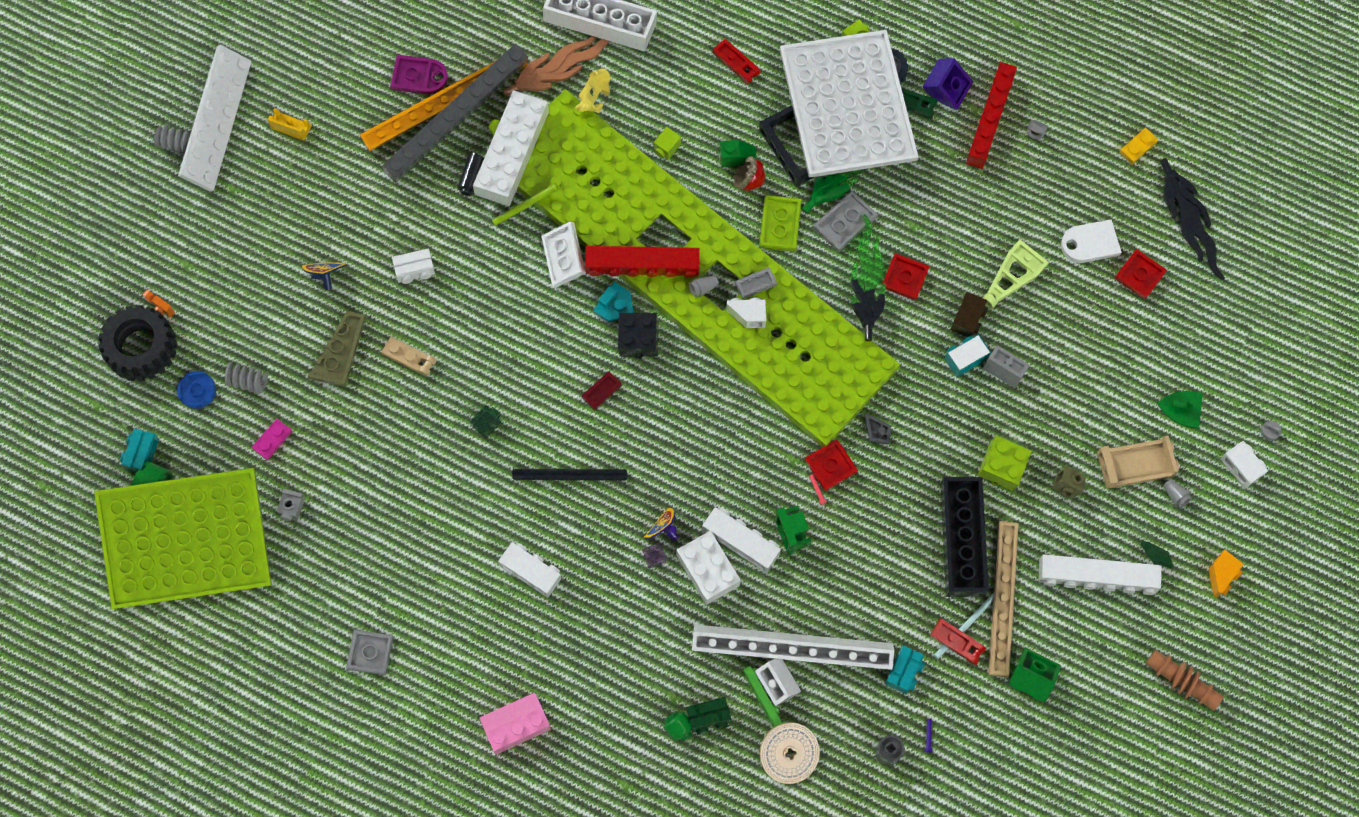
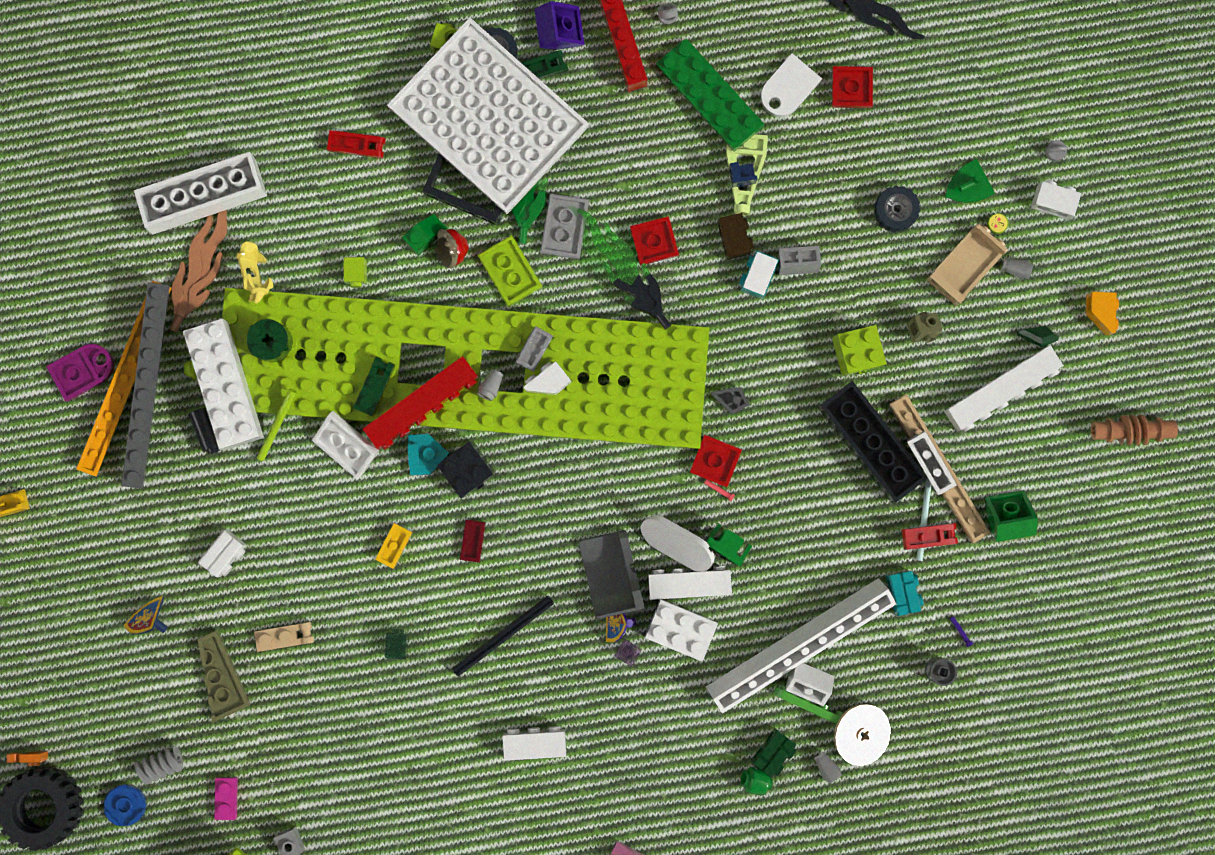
camera: 40 degrees left, 15 degrees up
none -> dark green brick [247,319,293,363]
none -> dark green plate [353,356,395,417]
none -> yellow plate [375,523,413,569]
none -> dark grey panel [579,530,644,619]
none -> white tile [641,515,715,572]
none -> green plate [656,38,765,152]
none -> dark blue panel [729,162,758,188]
none -> light grey cone [814,752,842,784]
none -> black wheel [874,186,921,232]
none -> white brick [907,430,957,495]
none -> light yellow tile [987,213,1008,234]

